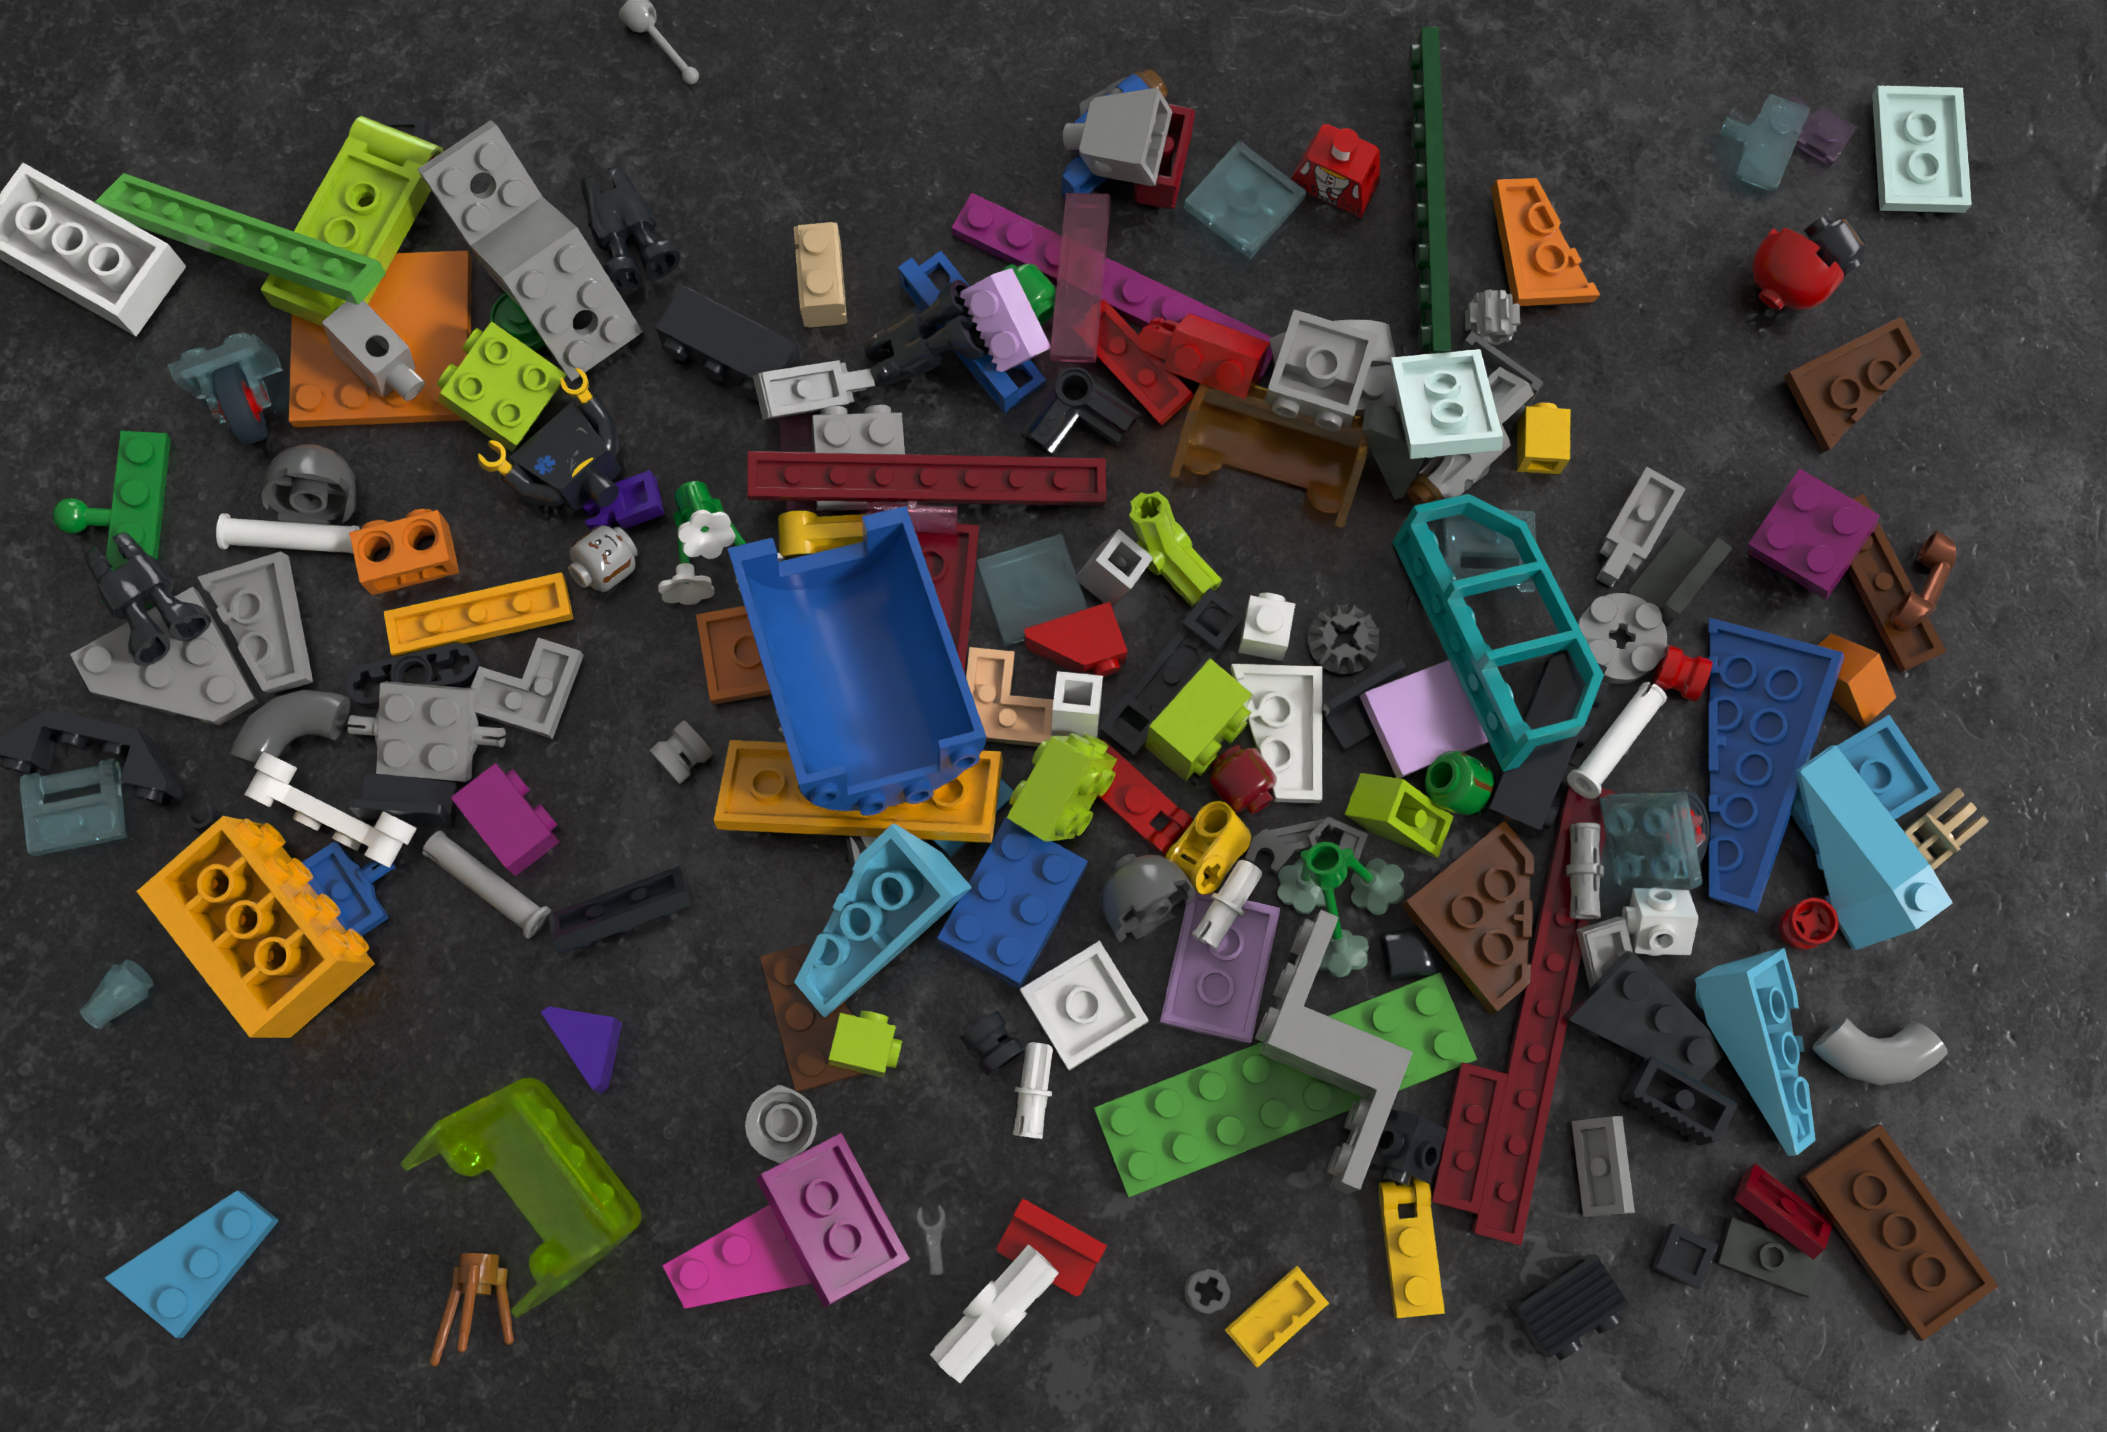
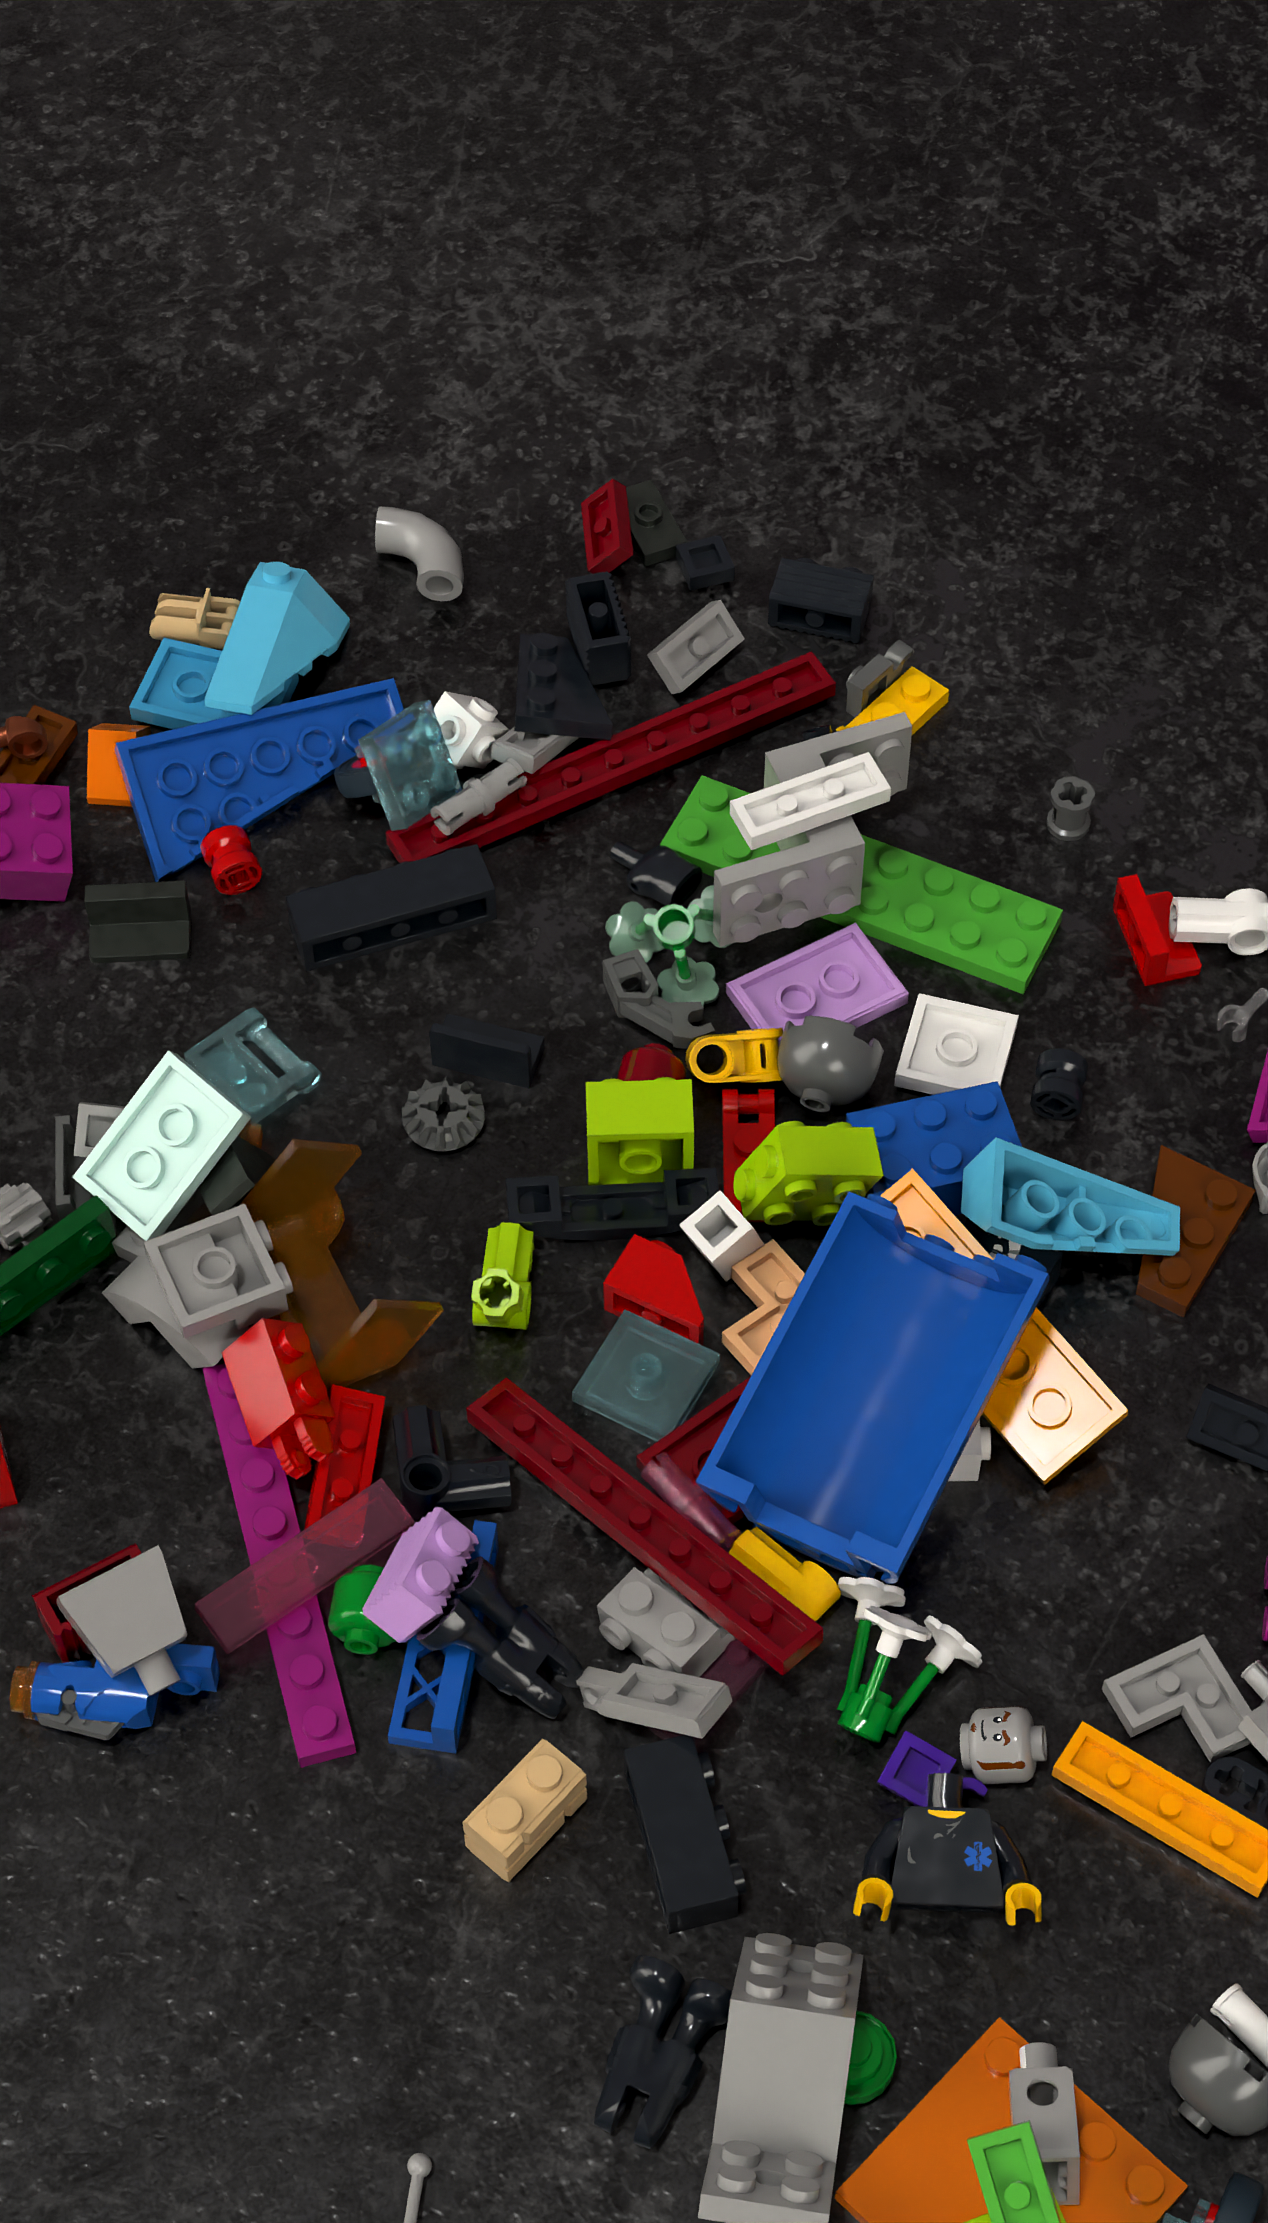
camera: 130 degrees left, 20 degrees down
orange brick [349,509,459,595] -> none
lime brick [436,321,567,453] -> none
light grey wheel [649,720,714,784] -> none
orange plate [696,606,771,705] -> none
lime brick [829,1011,903,1078] -> none
white axle [1013,1042,1053,1139] -> none
light grey brick [1075,529,1153,605] -> none
clear light blue plate [1184,140,1306,259] -> none
white axle [1192,860,1262,950] -> none
yellow plate [1224,1266,1329,1368] -> none
white wing [1230,664,1322,803] -> none
white brick [1238,593,1295,661] -> none
lime slope [1345,773,1454,858] -> none
lavender tile [1360,660,1489,778] -> none
teal plate [1392,494,1604,772] -> none
reddish brown plate [1401,821,1534,1015] -> none
green head [1424,751,1494,815] -> none
dark red plate [1431,1062,1508,1214] -> none
yellow brick [1517,403,1571,474] -> none
white pin [1567,682,1667,799] -> none
light grey plate [1577,593,1667,684] -> none
light grey hinge [1596,467,1686,588] -> none
medium azure wedge [1695,948,1816,1156] -> none
red wheel [1778,898,1839,951] -> none
reddish brown plate [1800,1124,1998,1341] -> none
none -> white plate [730,752,891,850]
none -> dark grey plate [846,640,915,717]

